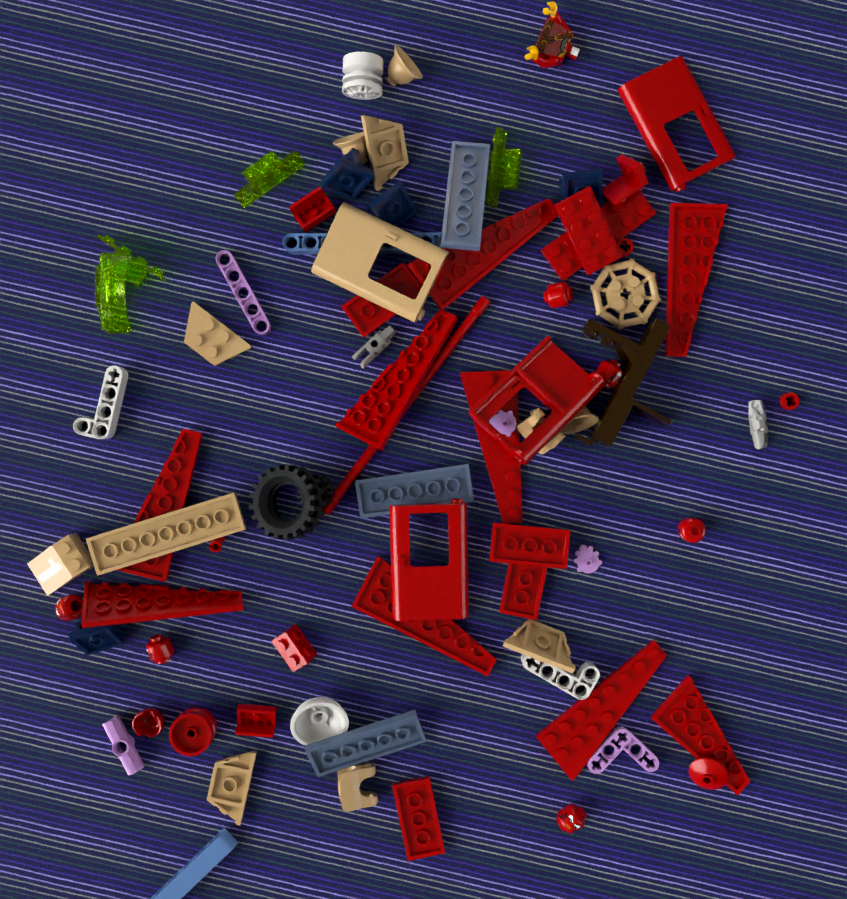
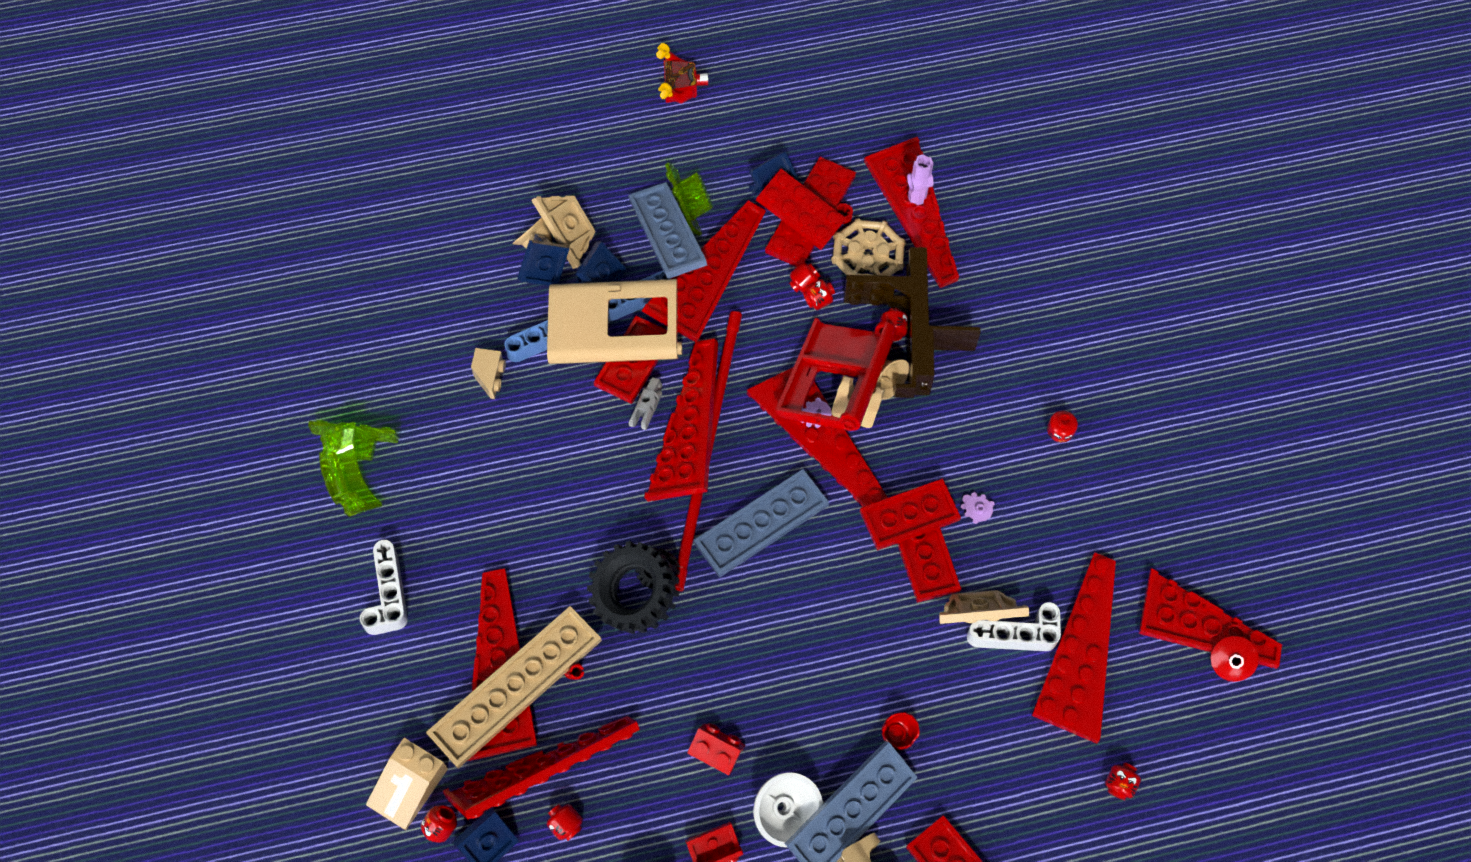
camera: 30 degrees left, 25 degrees down
tan wing [184,302,252,366] -> none
lavender beam [216,250,271,335] -> none
clear neon green bracket [234,150,305,208] -> none
red bracket [289,187,337,233] -> none
white wheel [342,52,384,100] -> none
red wing [351,556,497,677] -> none
tan hat [386,45,423,87] -> none
red piece [389,498,469,621] -> none
lavender beam [587,726,659,774] -> none
red bracket [603,154,649,205] -> none
red piece [617,56,736,193] -> none
light grey hinge [748,400,768,449] -> none
red bush [779,393,799,410] -> none
none -> tan slope [471,348,506,399]
none -> red head [803,279,835,310]
none -> red hair [881,712,920,750]
none -> lavender piece [907,154,934,205]

